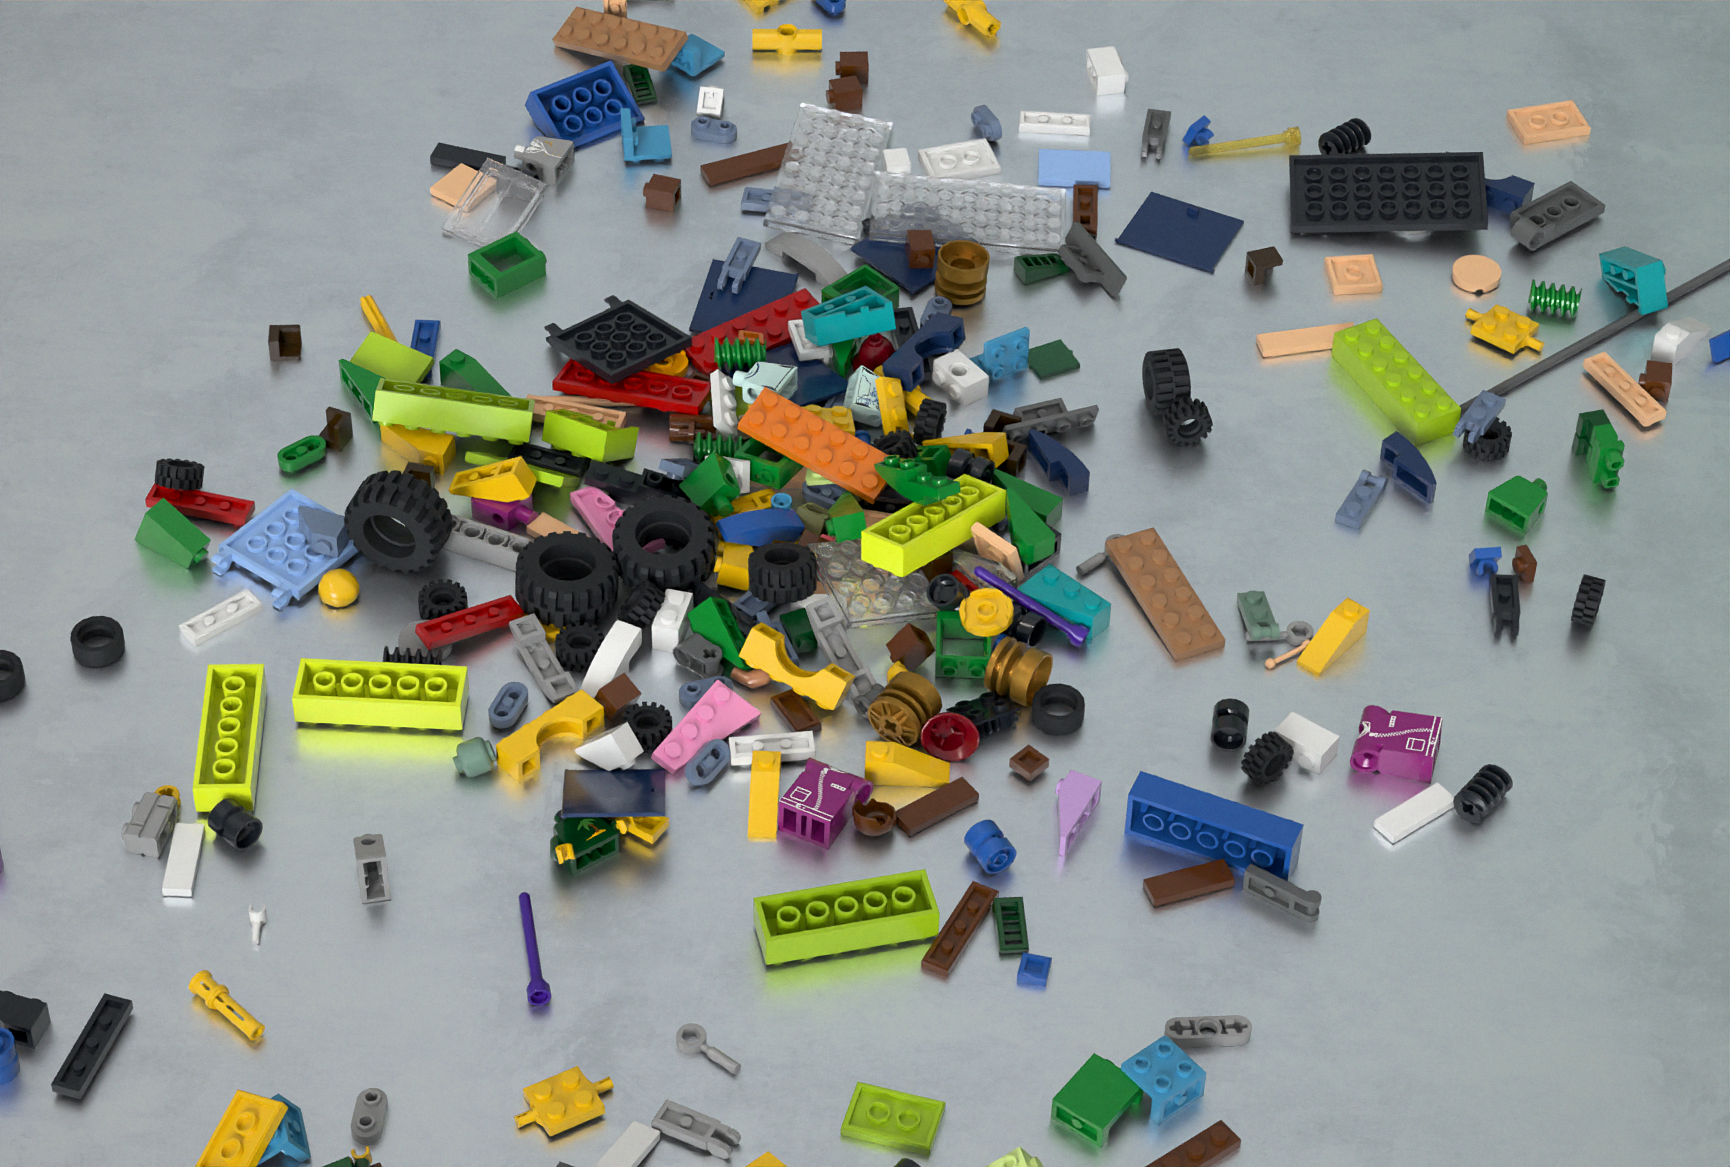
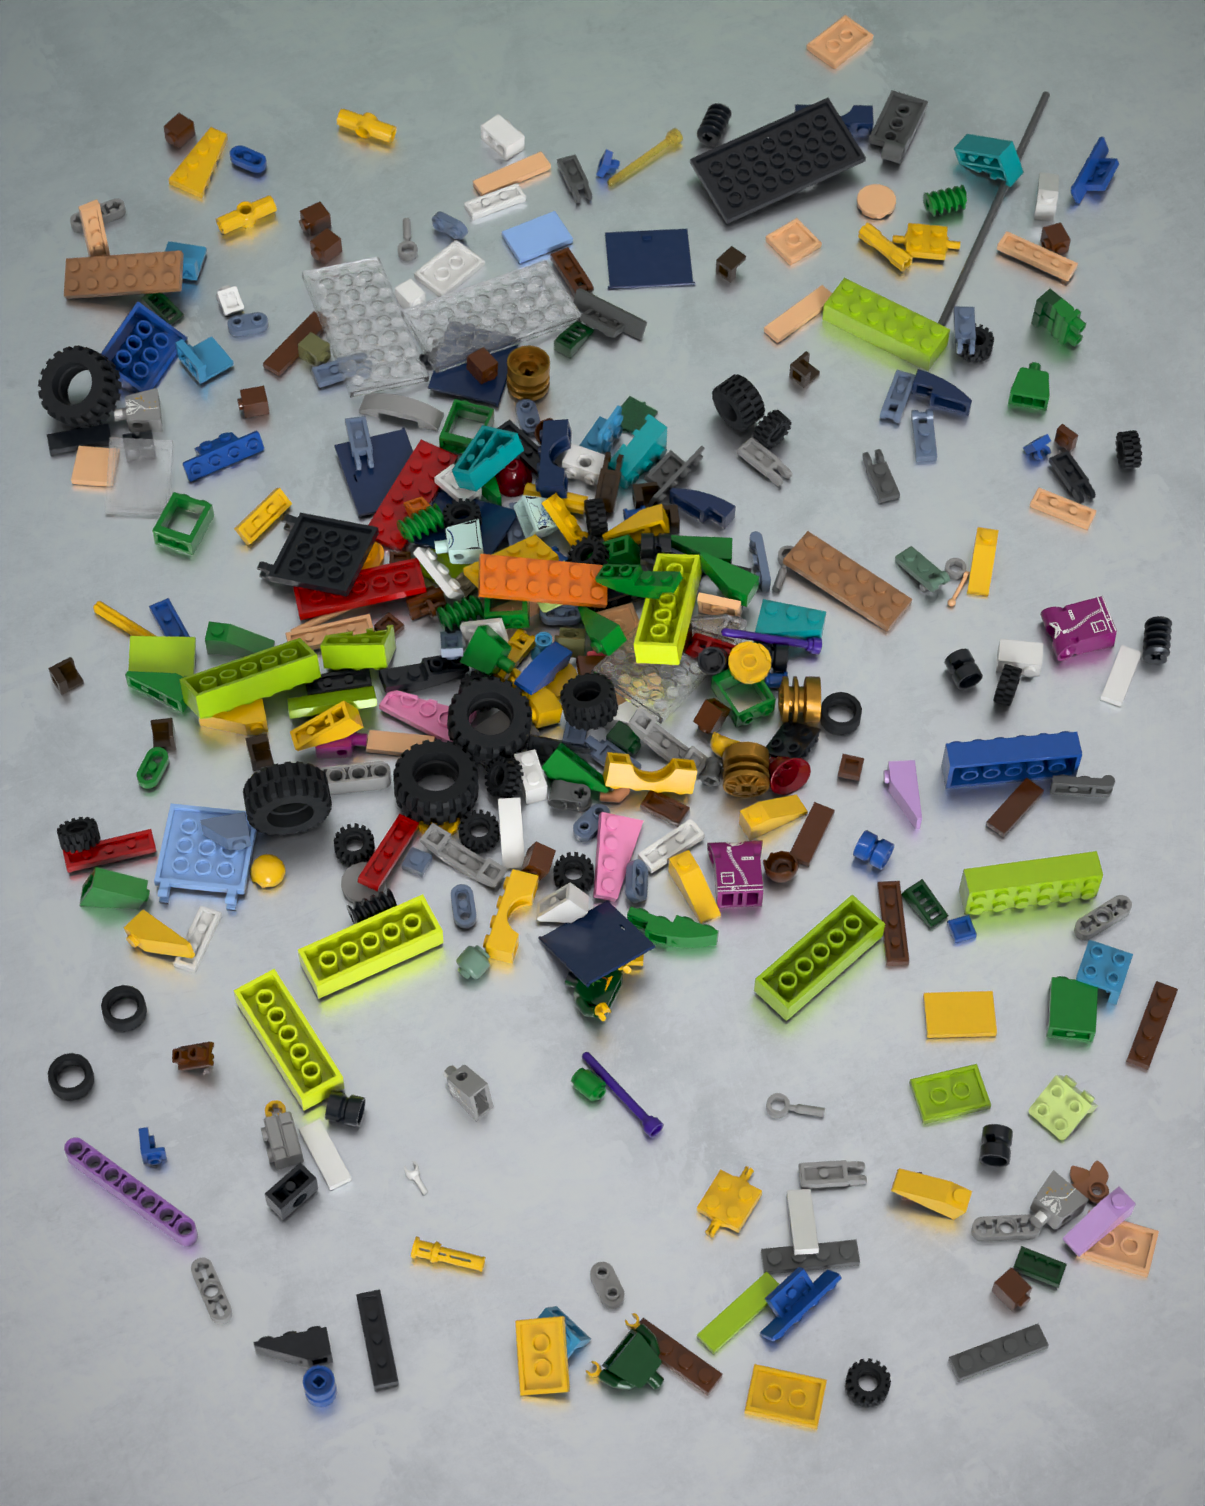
camera: 30 degrees left, 15 degrees up
none -> black tyre [38,345,122,429]
none -> yellow slope [124,909,195,958]
none -> blue bracket [138,1127,167,1165]
none -> reddish brown hips [172,1042,214,1071]
none -> blue bracket [182,431,264,482]
none -> yellow plate [234,488,292,545]
none -> black brick [265,1162,318,1220]
none -> olive brick [298,332,331,367]
none -> reddish brown tile [374,612,405,636]
none -> light grey piece [398,218,418,261]
none -> sand blue plate [402,847,432,877]
none -> black tyre [442,498,482,529]
none -> light nougat tile [473,152,551,196]
none -> green brick [571,1068,606,1101]
none -> dark brown hinge [595,452,624,513]
none -> teal wedge [608,413,667,490]
none -> green slope [627,906,719,948]
none -> light grey hinge [737,437,792,486]
none -> sand blue plate [749,531,771,592]
none -> dark brown panel [789,351,820,388]
none -> yellow axle [858,223,913,271]
none -> dark grey hinge [862,449,900,503]
none -> sand blue plate [880,370,916,423]
none -> yellow tile [923,991,997,1038]
none -> lime brick [959,851,1103,915]
none -> light nougat tile [1030,487,1097,530]

